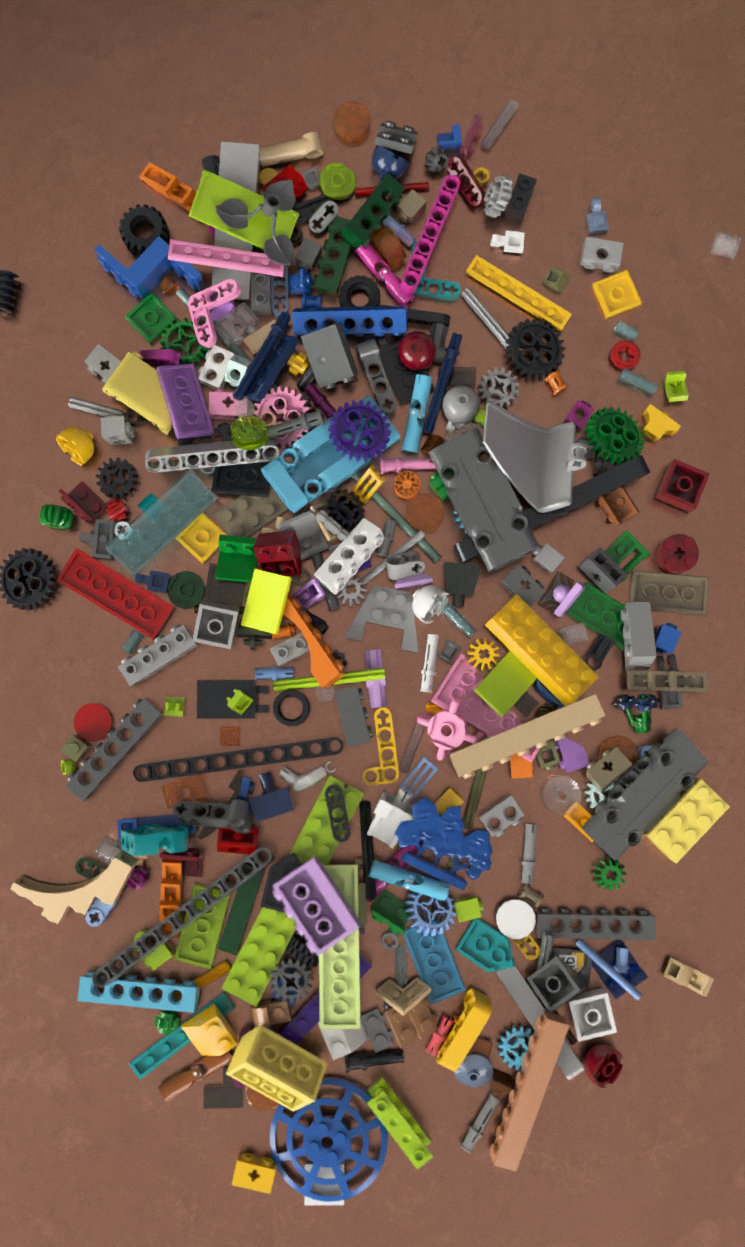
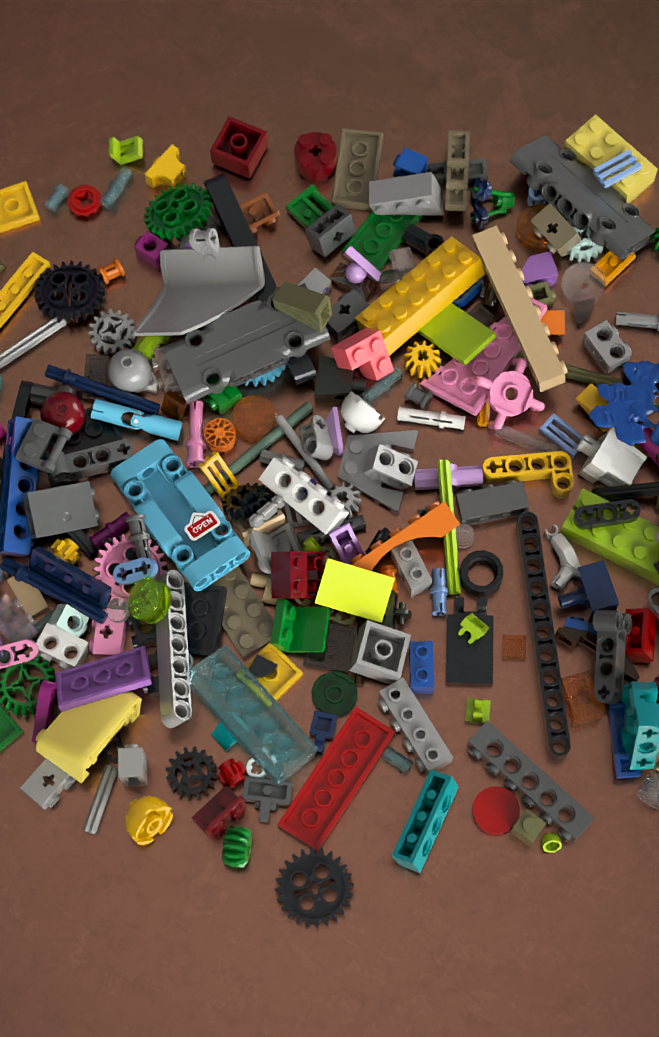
camera: 85 degrees left, 15 degrees down
dark purple gear [328,400,391,462] -> none
none -> dark grey plate [15,418,72,473]
none -> medium blue beam [113,557,158,585]
none -> sticker [184,511,220,541]
none -> black tile [246,654,278,679]
none -> olive slope [272,281,332,333]
none -> lime hinge [301,536,321,552]
none -> coral brick [331,328,394,380]
none -> light grey brick [362,444,418,490]
none -> clear smoke tile [379,269,403,284]
none -> teal brick [391,769,459,873]
none -> blue brick [409,641,435,694]
none -> clear smoke tile [572,298,595,325]
none -> light blue tile [592,149,642,189]

